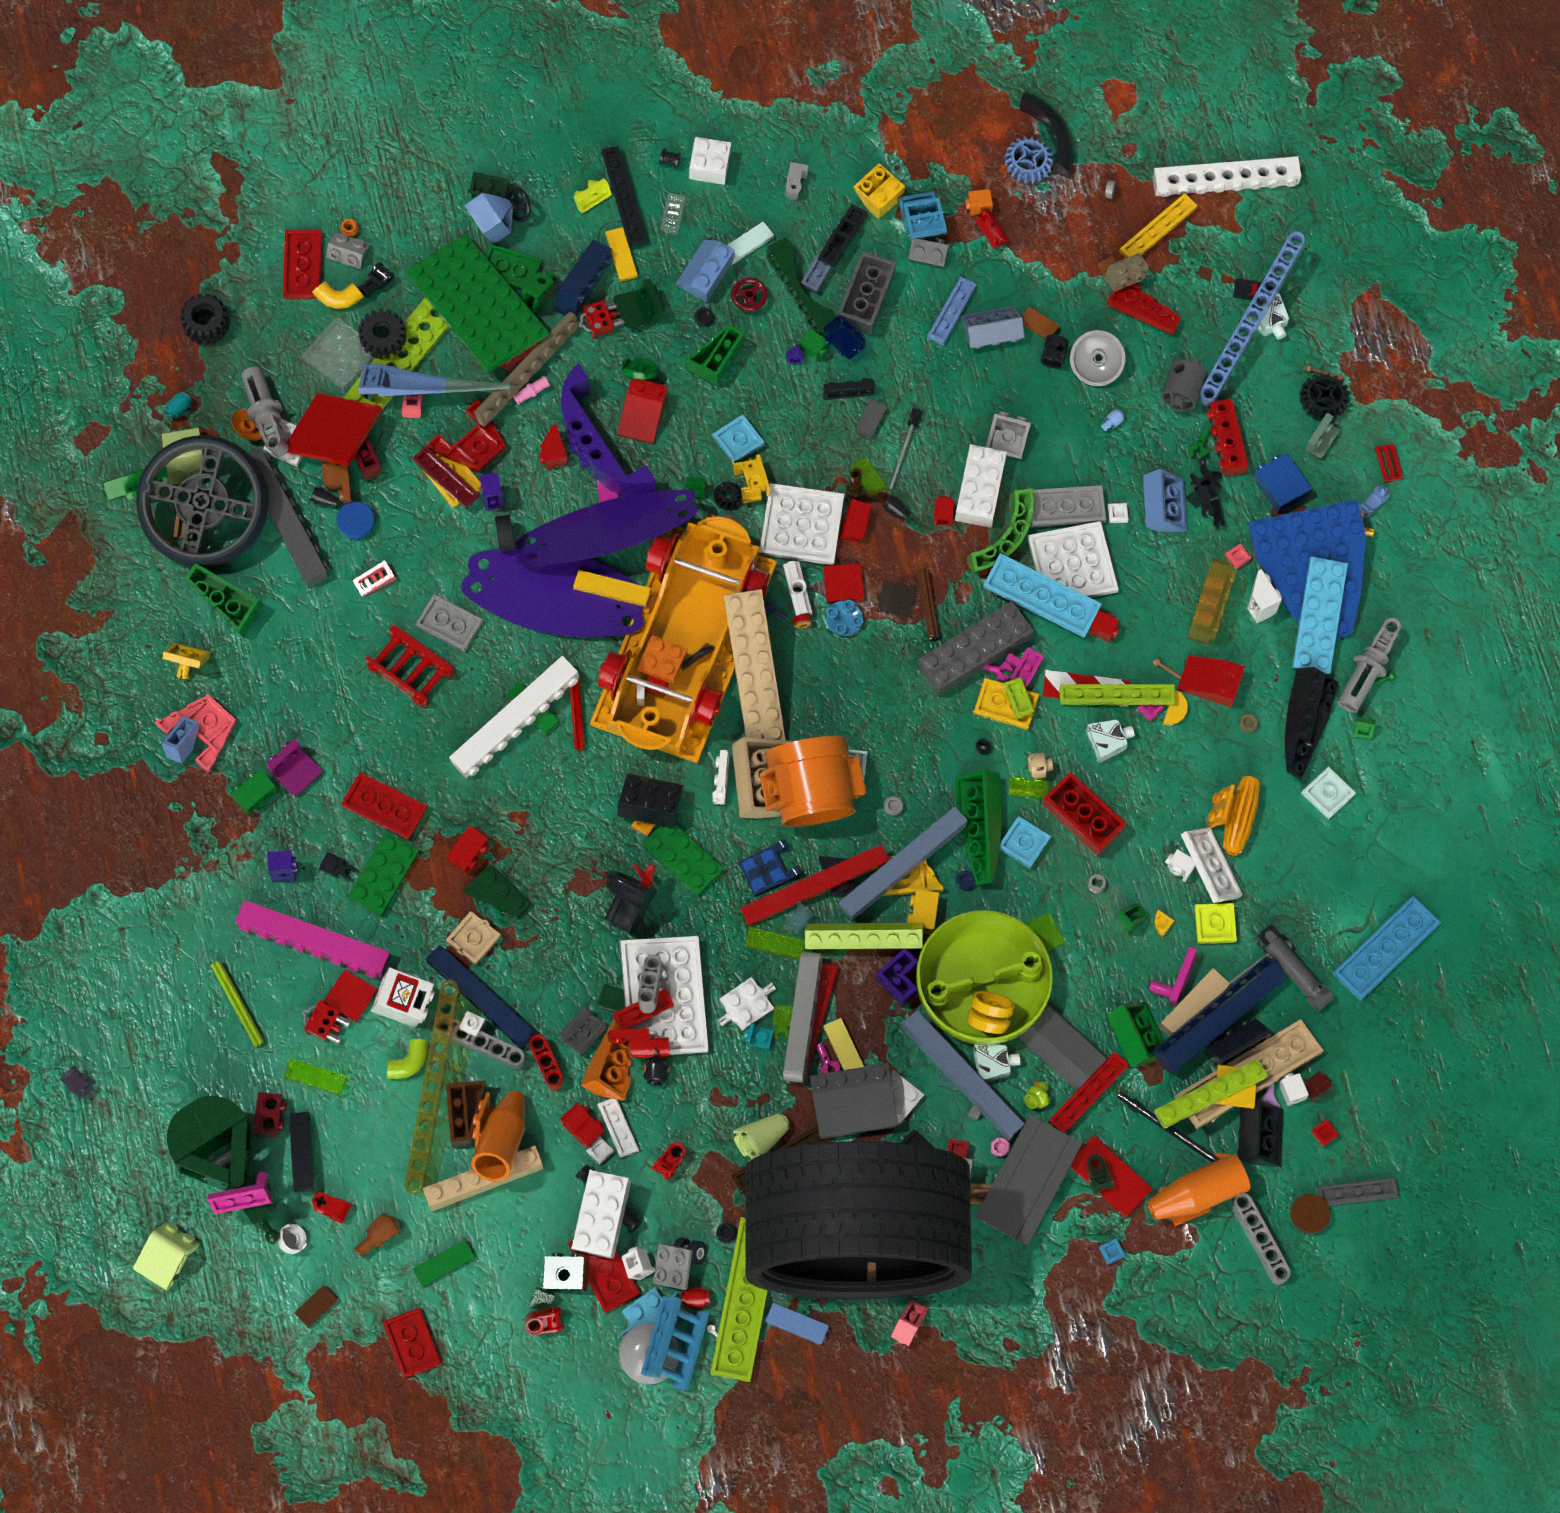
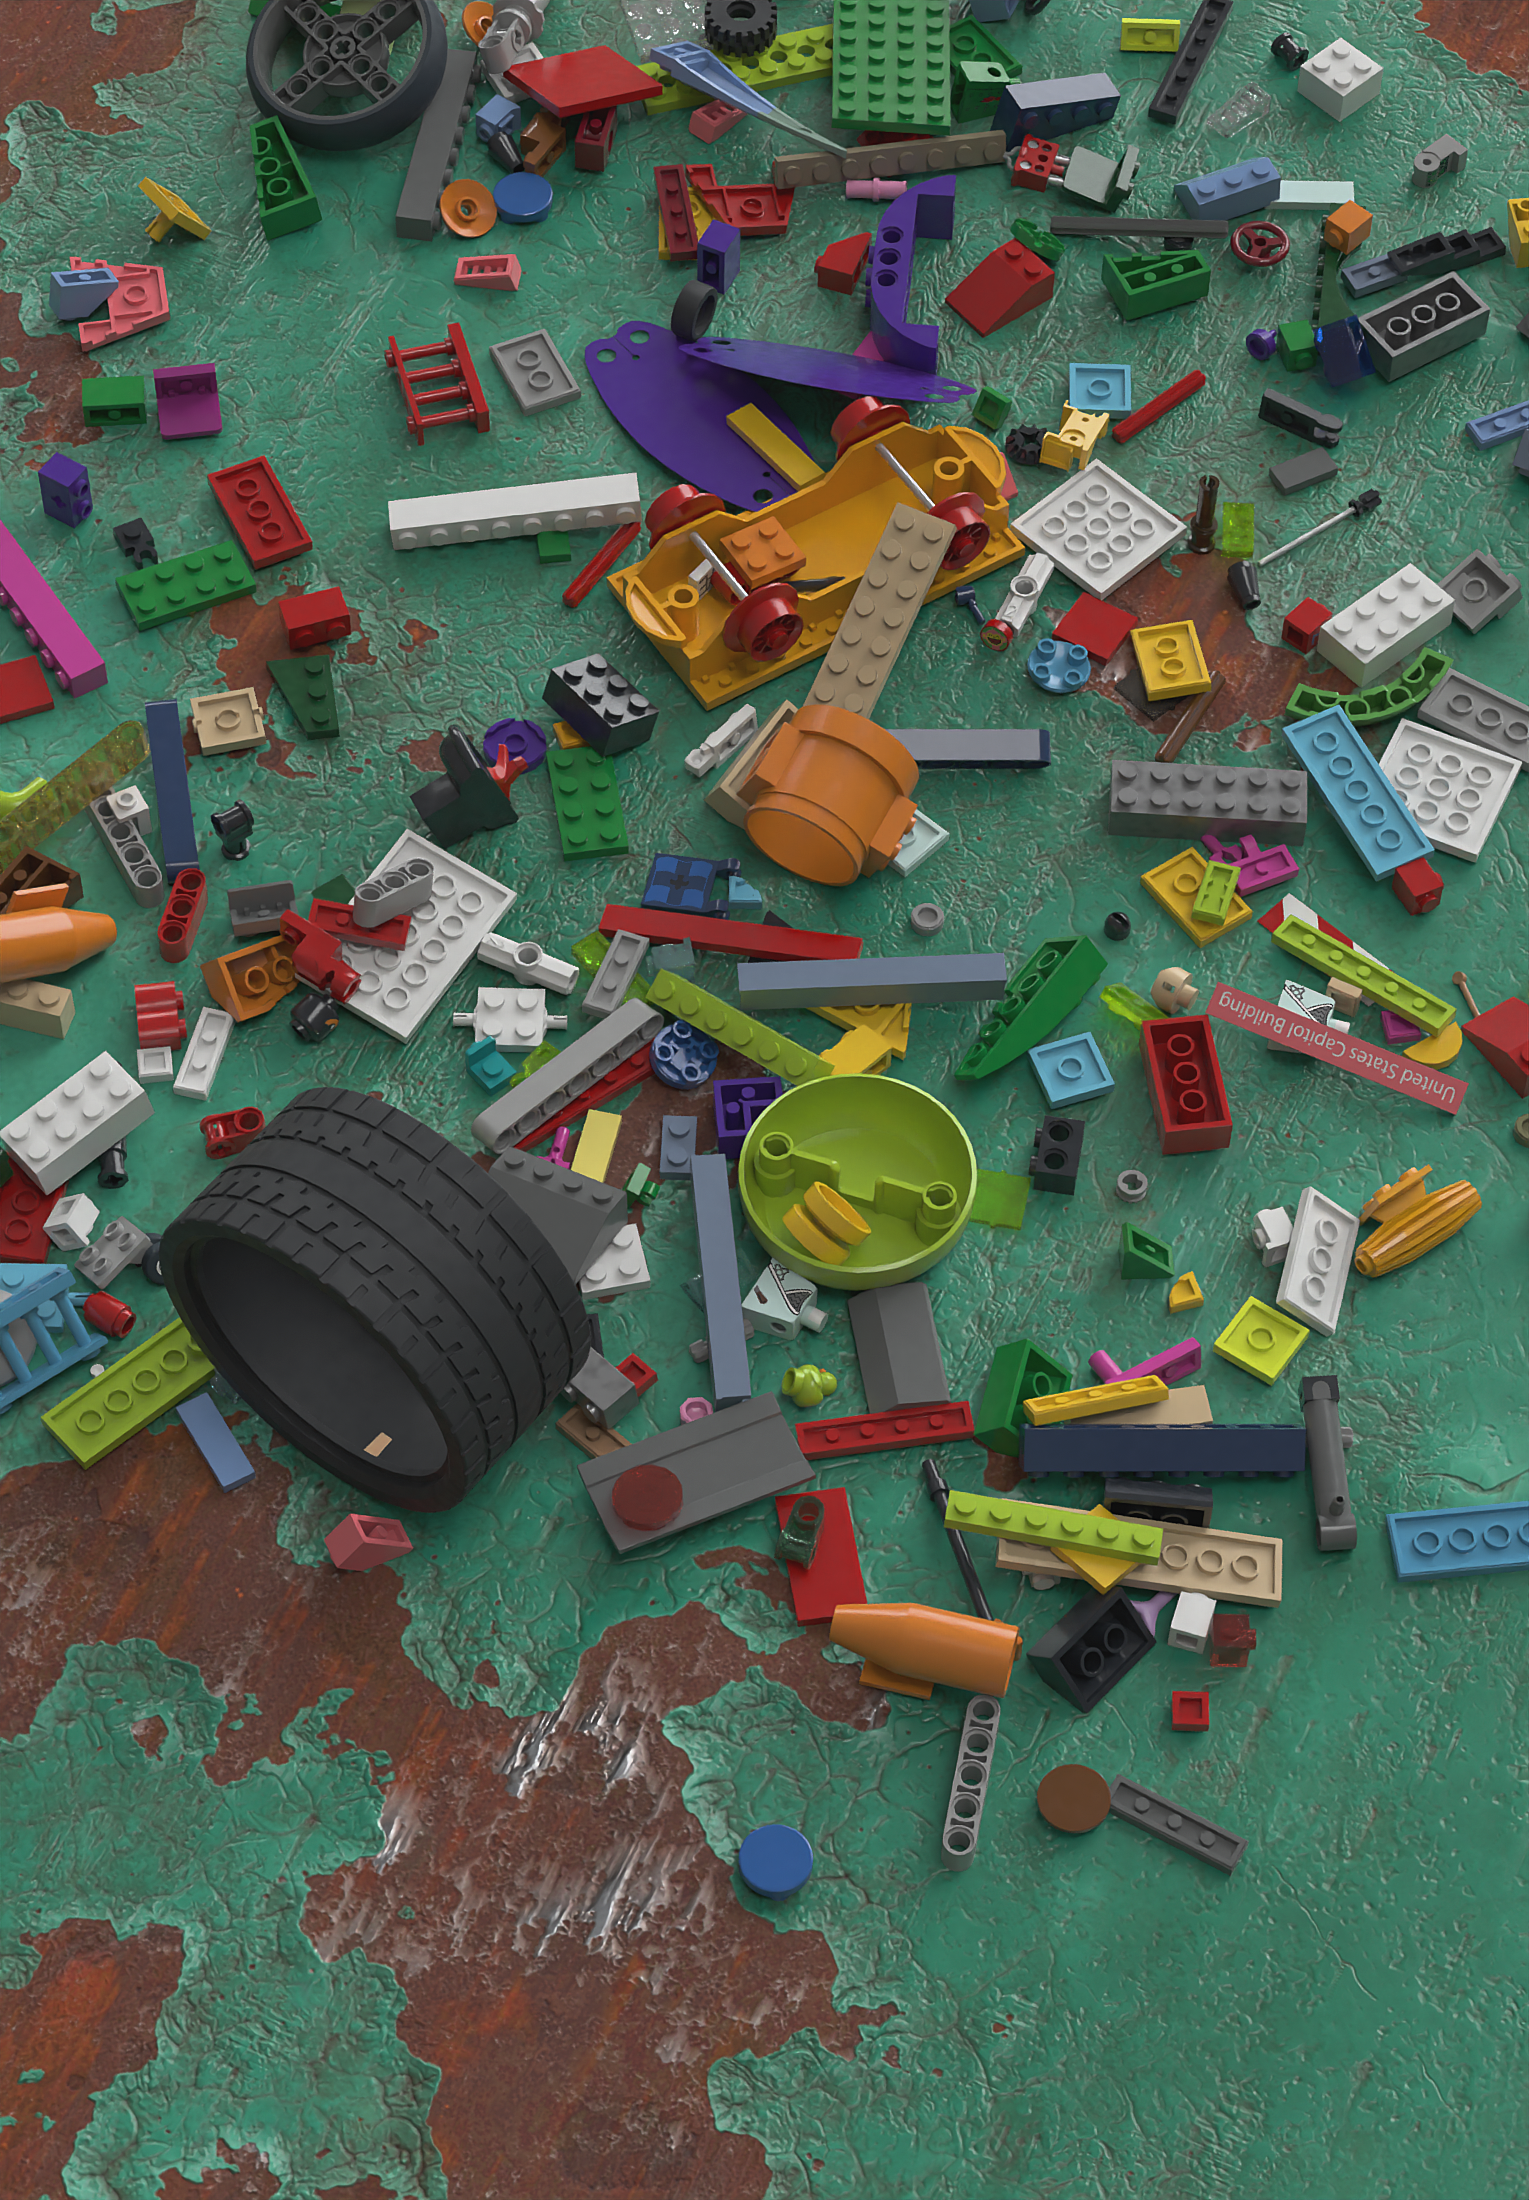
camera: 40 degrees right, 15 degrees down
white container [371,967,435,1028] -> none
yellow tile [605,227,638,282] -> none
red hinge [839,499,872,543] -> none
dark blue tile [956,871,975,891] -> none
dark azure tile [1098,1238,1126,1265] -> none
none -> black connector [211,799,254,861]
none -> orange dish [439,179,497,238]
none -> medium blue window [475,94,521,142]
none -> white piece [477,932,579,995]
none -> dark purple tile [483,718,547,775]
none -> light grey tile [582,929,649,1019]
none -> clear red tile [612,1464,684,1531]
none -> green tile [622,1162,660,1209]
none -> blue tile [649,1020,719,1089]
none -> sand blue plate [660,1115,697,1180]
none -> medium azure tile [729,876,762,909]
none -> blue tile [739,1824,813,1901]
none -> beam [885,729,1051,769]
none -> yellow tile [1023,1375,1169,1426]
none -> black brick [1028,1115,1085,1196]
none -> dark grey axle [1050,216,1229,239]
none -> red axle [1111,369,1206,443]
none -> yellow tile [1130,620,1211,701]
none -> coral tile [1205,982,1469,1115]
none -> orange brick [1324,200,1373,255]
none -> tan tile [1326,977,1362,1017]

